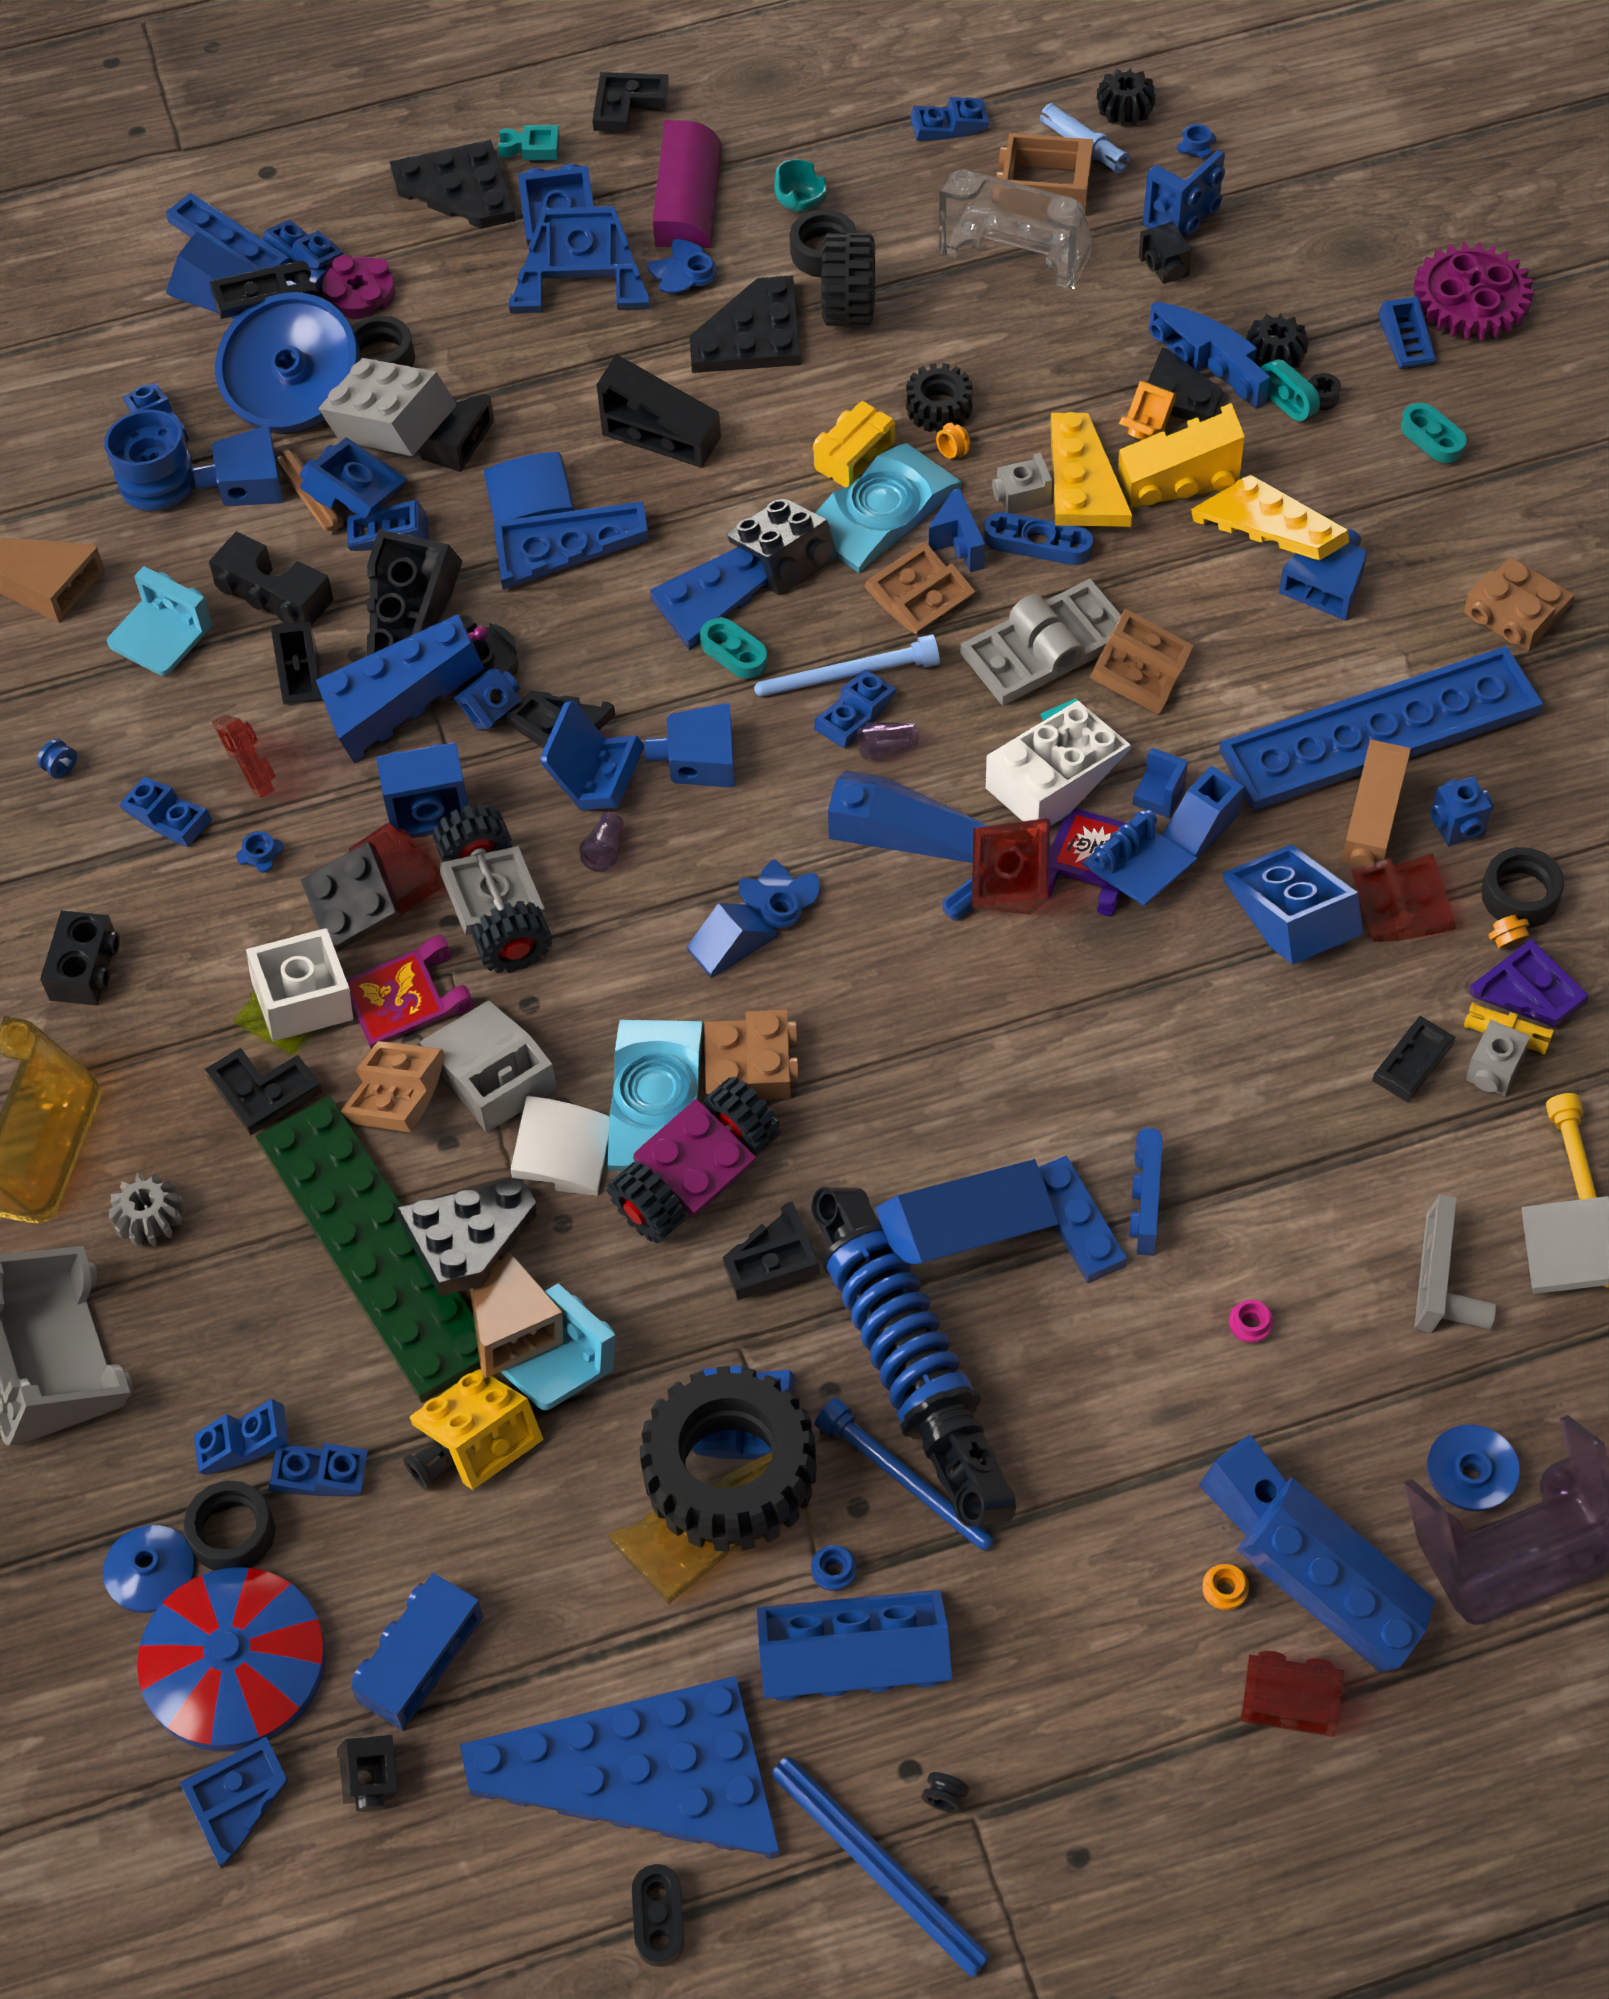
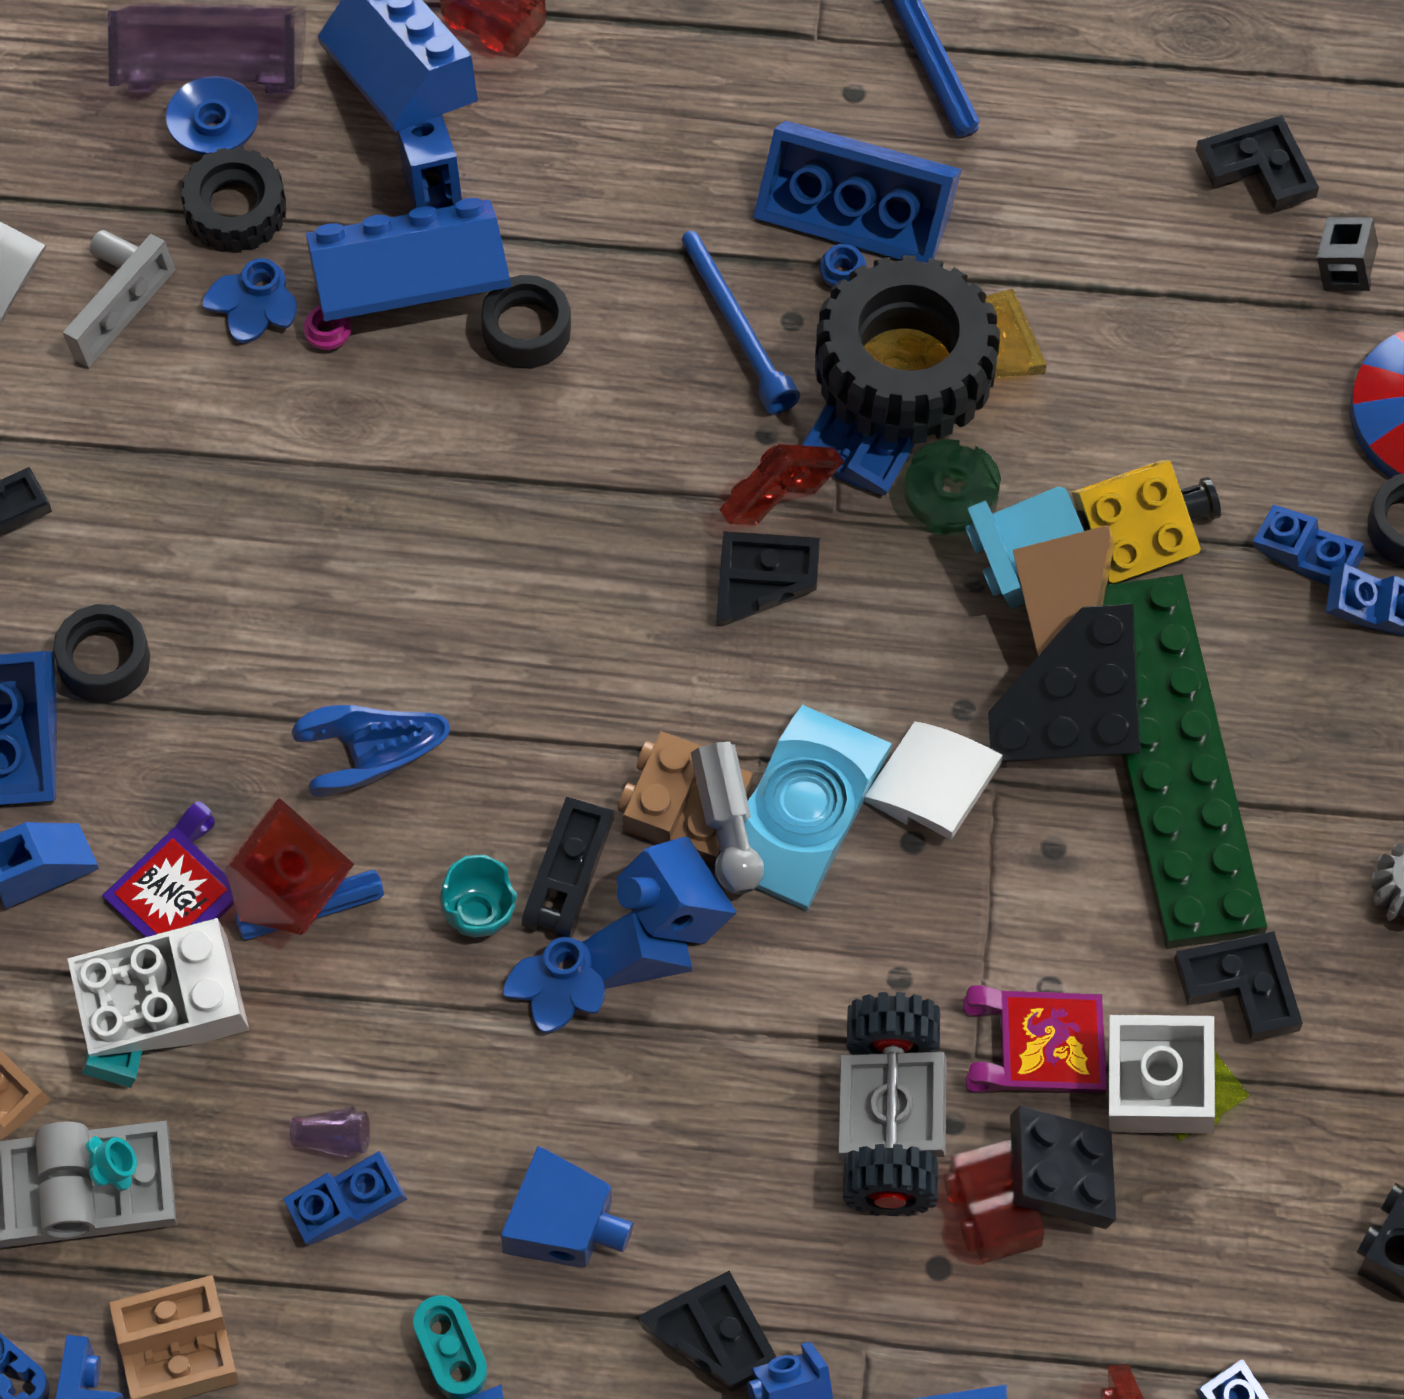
camera: 160 degrees left, 5 degrees up
blue plate [236,831,284,873] -> none
medium nougat slope [340,1041,445,1132] -> none
blue brick [351,1573,484,1731] -> none
blue brick [376,742,469,842] -> none
light grey slope [419,1000,557,1133] -> none
blue wing [460,1676,780,1859] -> none
blue bracket [540,701,645,810] -> none
clear purple cone [579,812,624,872] -> none
plate [607,1077,781,1244] -> none
black plate [632,1864,684,1967] -> none
light blue piece [754,634,940,697] -> none
piece [811,1187,1016,1527] -> none
blue wedge [828,770,994,865] -> none
blue brick [875,1159,1059,1264] -> none
black bush [921,1772,969,1814] -> none
blue plate [1038,1155,1127,1283] -> none
blue hinge [1082,810,1197,907] -> none
blue plate [1129,1128,1163,1256] -> none
blue panel [1132,748,1188,818] -> none
light orange plate [1202,1564,1249,1610] -> none
none -> black tyre [53,604,151,702]
none -> teal plate [86,1136,137,1191]
none -> black tyre [181,147,287,253]
none -> blue plate [202,258,297,343]
none -> blue animal [291,705,450,797]
none -> blue slope [306,198,511,321]
none -> teal hair [439,854,517,938]
none -> black tyre [481,275,571,369]
none -> black plate [522,796,614,938]
none -> blue torso [617,837,737,944]
none -> light grey piece [690,742,764,894]
none -> clear red plate [719,444,845,525]
none -> clear green plate [904,439,1001,535]
none -> black plate [1196,115,1319,210]

